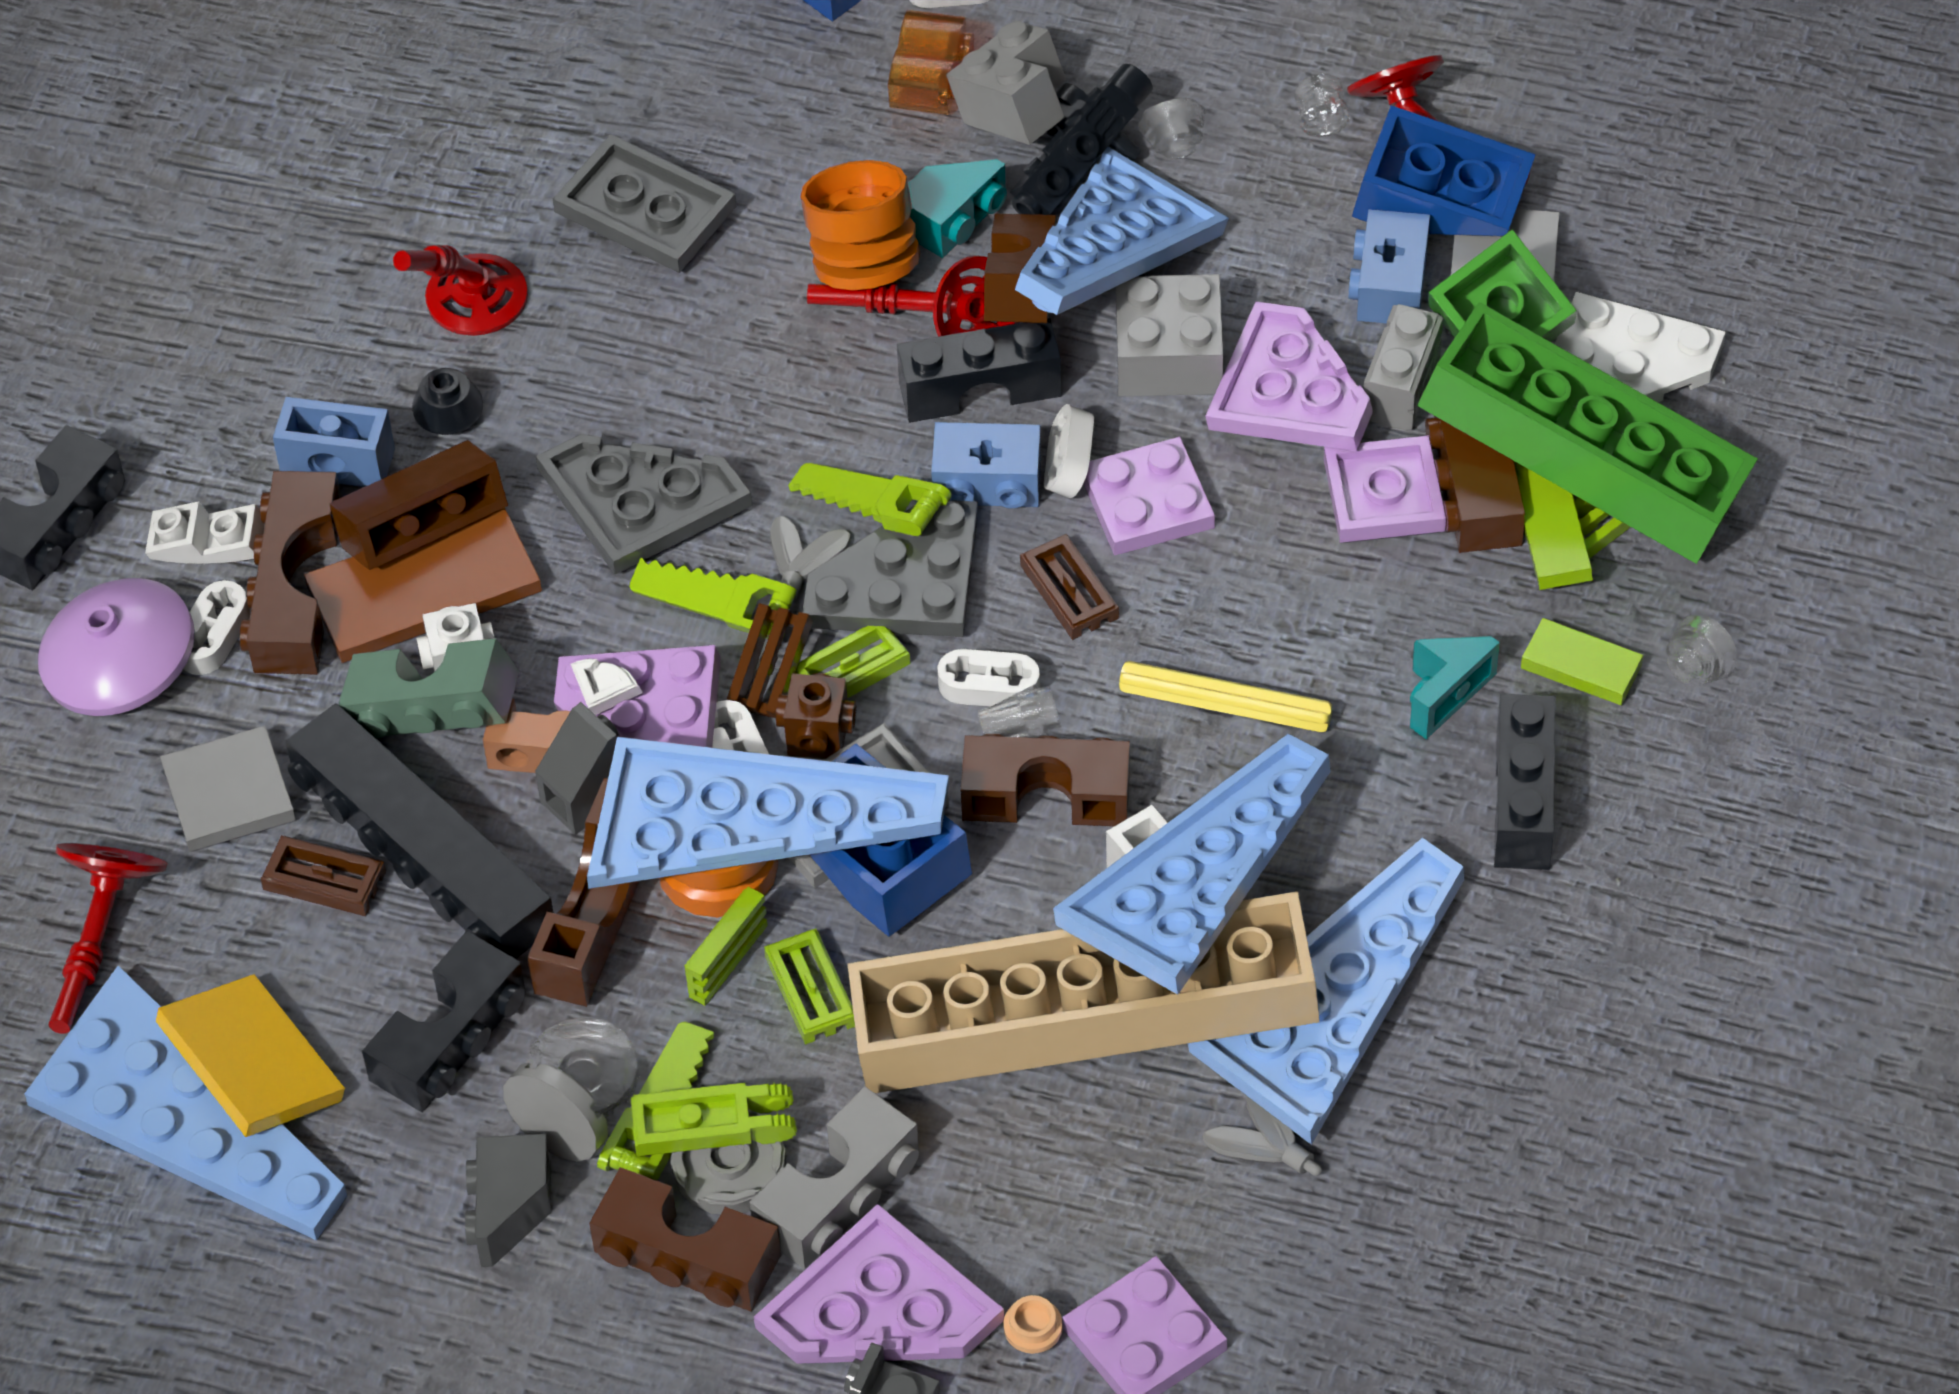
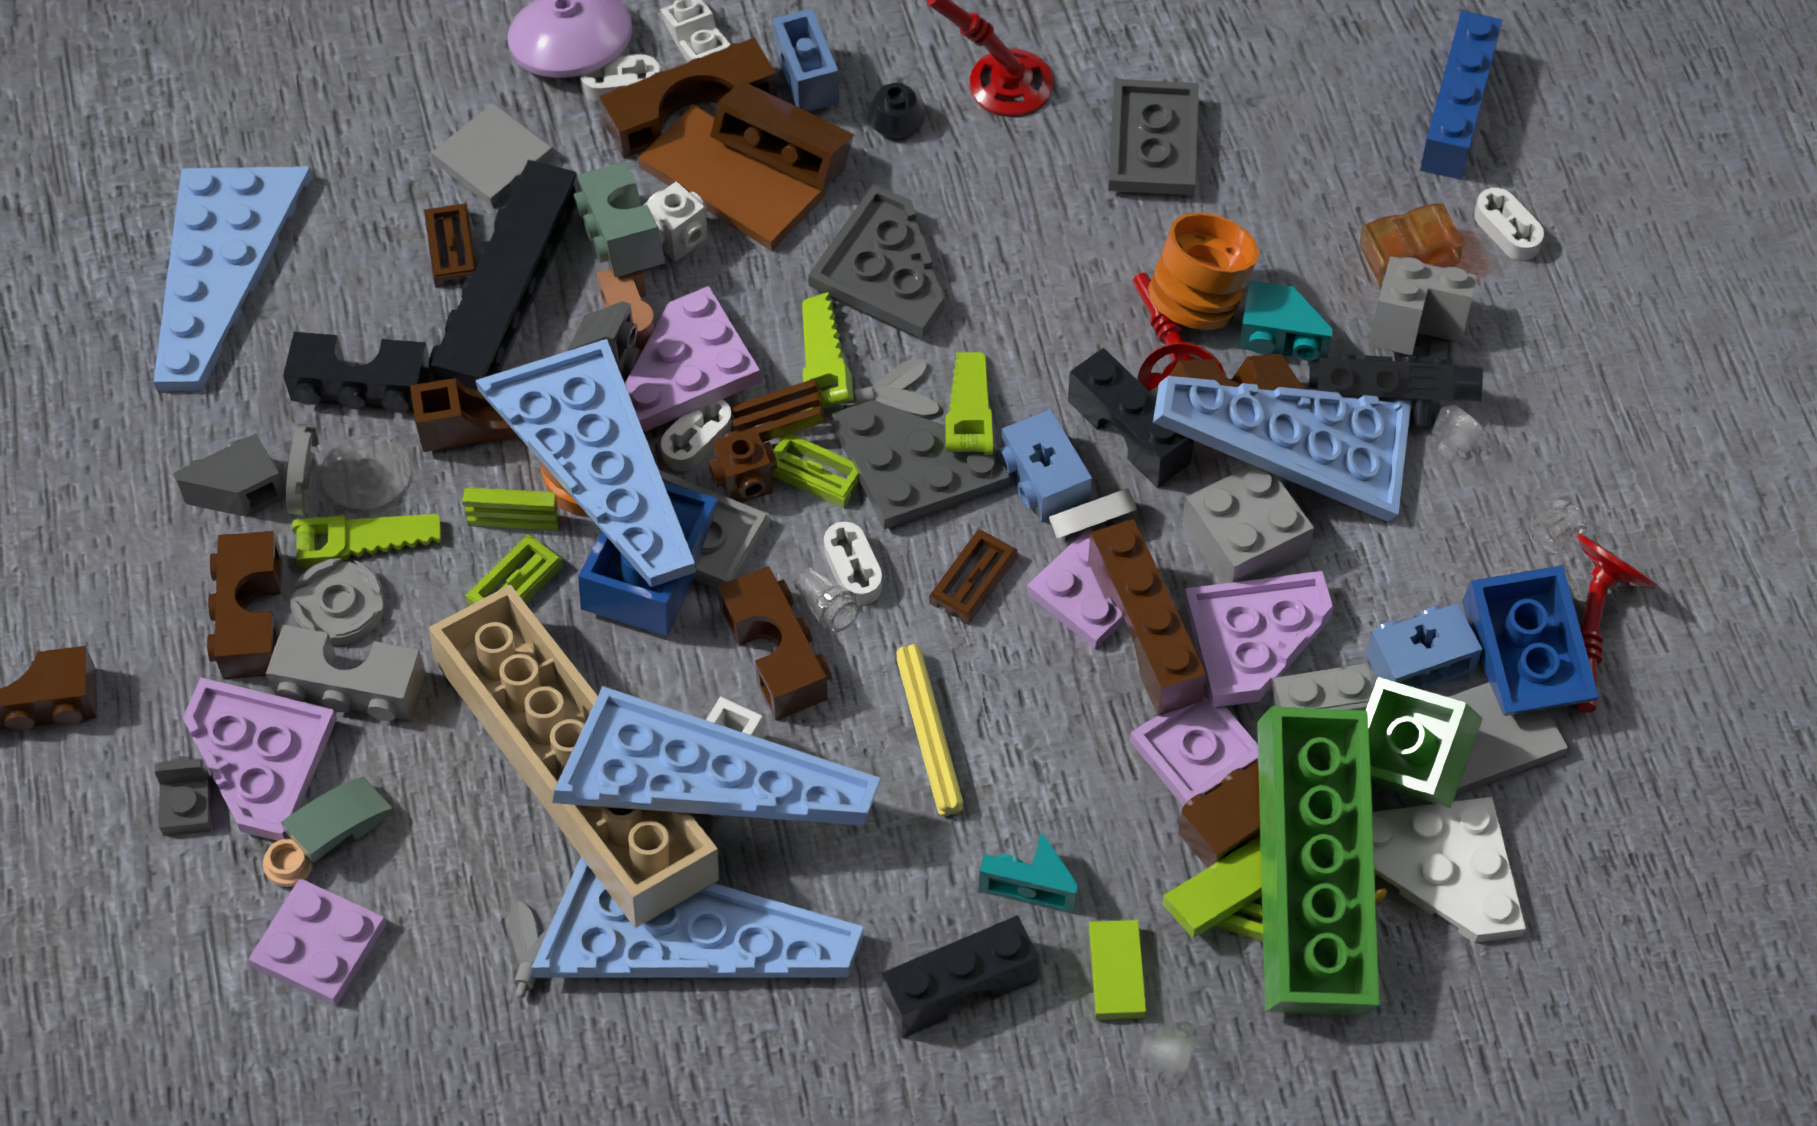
camera: 60 degrees right, 5 degrees up
red dish [48,843,167,1034] -> none
yellow tile [156,974,345,1137] -> none
white tile [571,659,643,715] -> none
lime hinge [631,1083,797,1156] -> none
none -> sand green slope [281,777,394,863]
none -> reddish brown arch [1088,519,1206,716]

